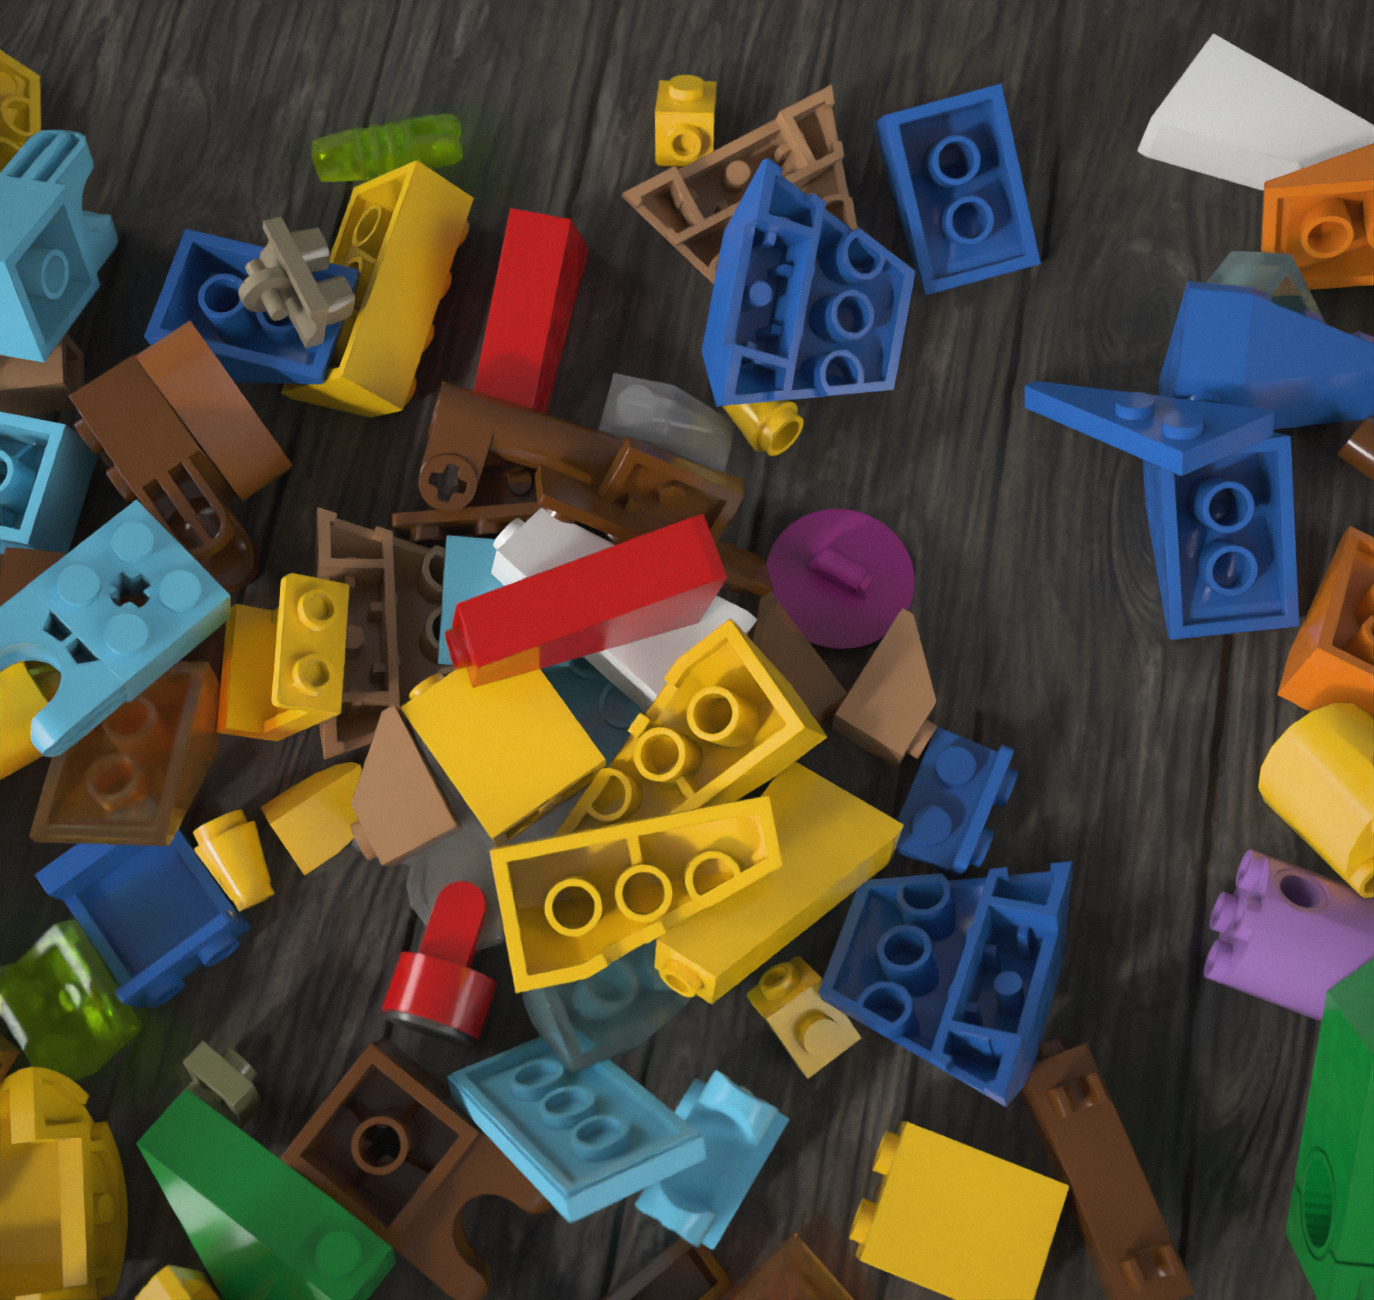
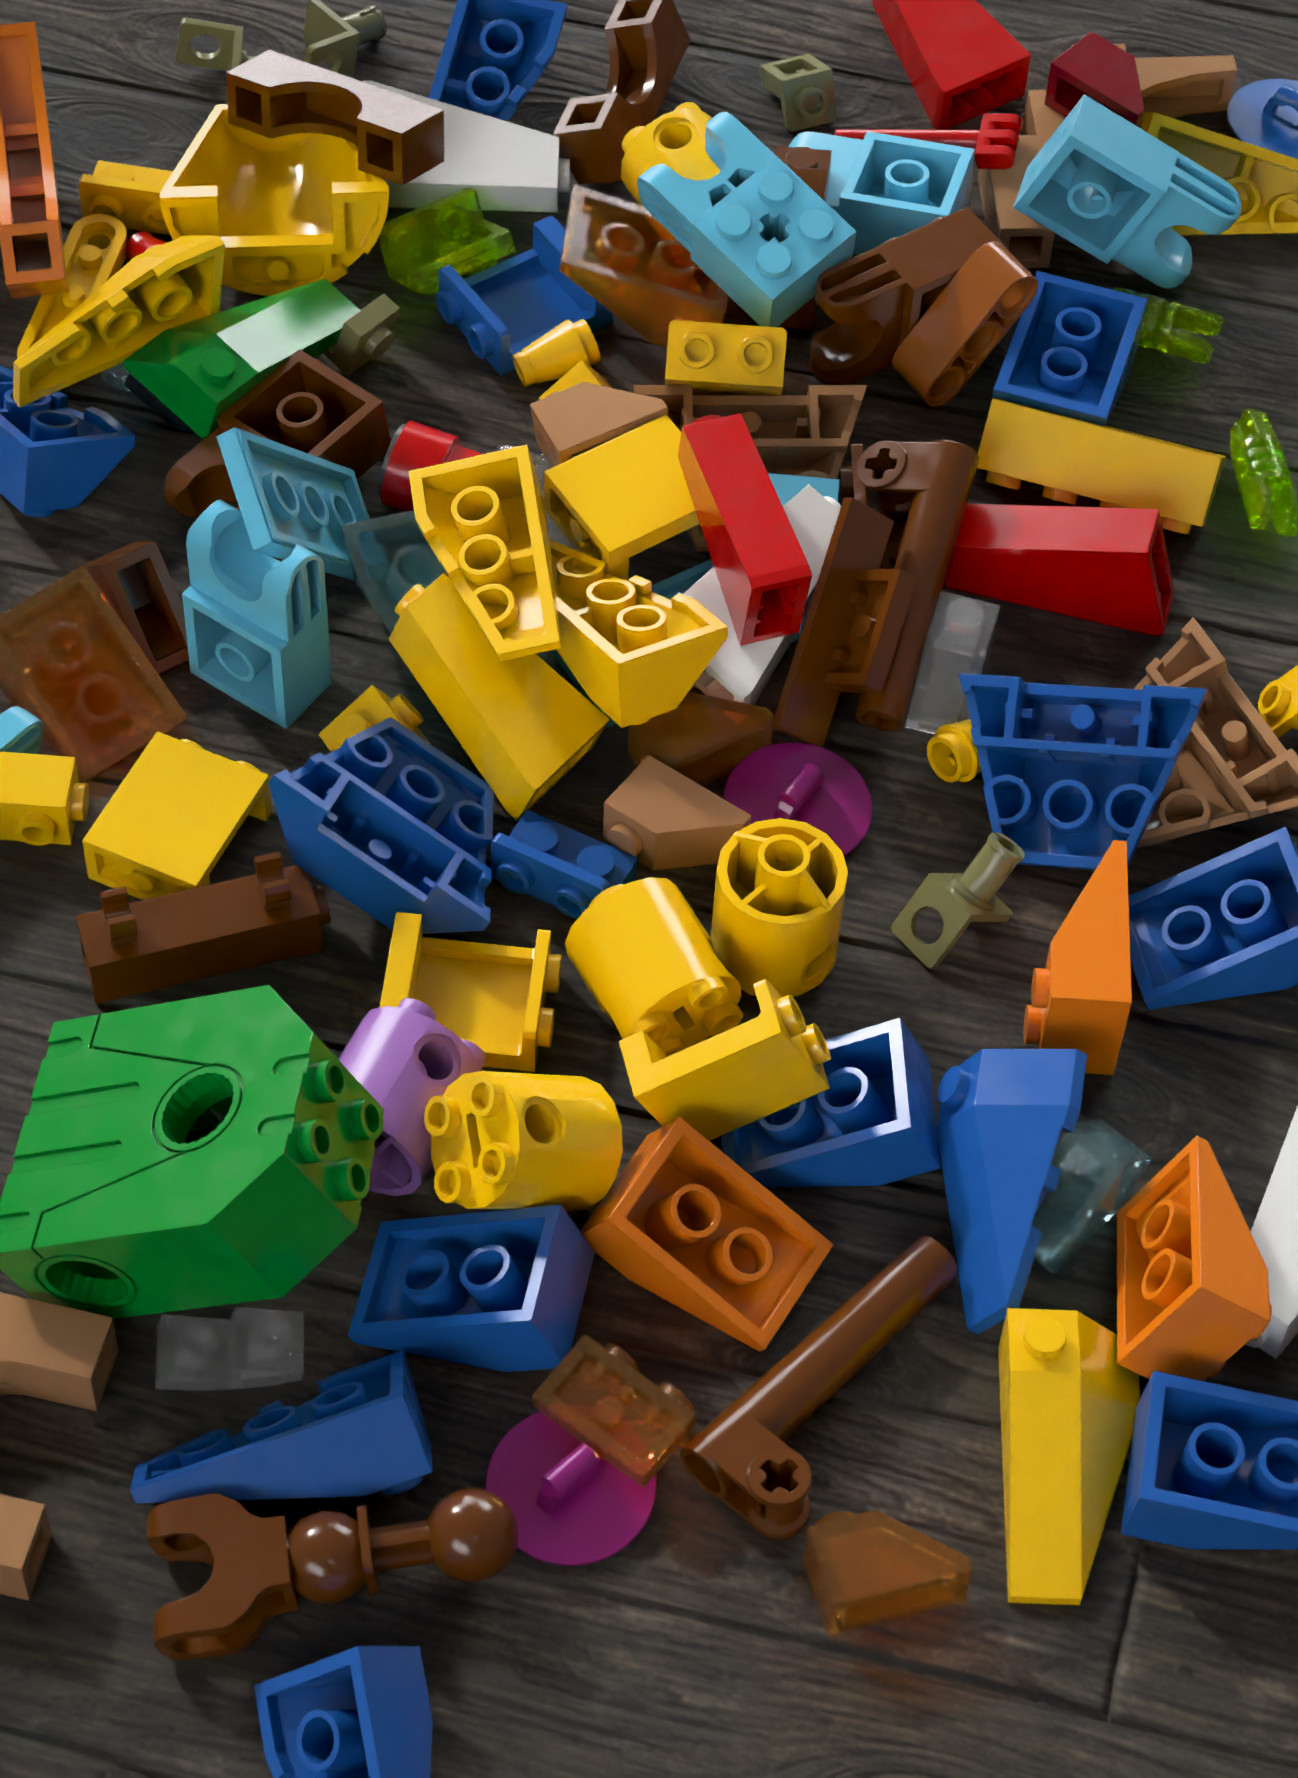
camera: 85 degrees right, 20 degrees down
dark tan hips [238,217,355,348] -> none
blue wing [1025,381,1275,476] -> none
none -> yellow panel [379,912,562,1072]
none -> yellow cylinder [565,877,743,1057]
none -> yellow panel [619,978,831,1141]
none -> yellow cylinder [711,818,848,997]
none -> olive bracket [891,832,1025,968]
none -> orange slope [1023,840,1132,1075]
none -> clear neon green hinge [1114,287,1225,364]

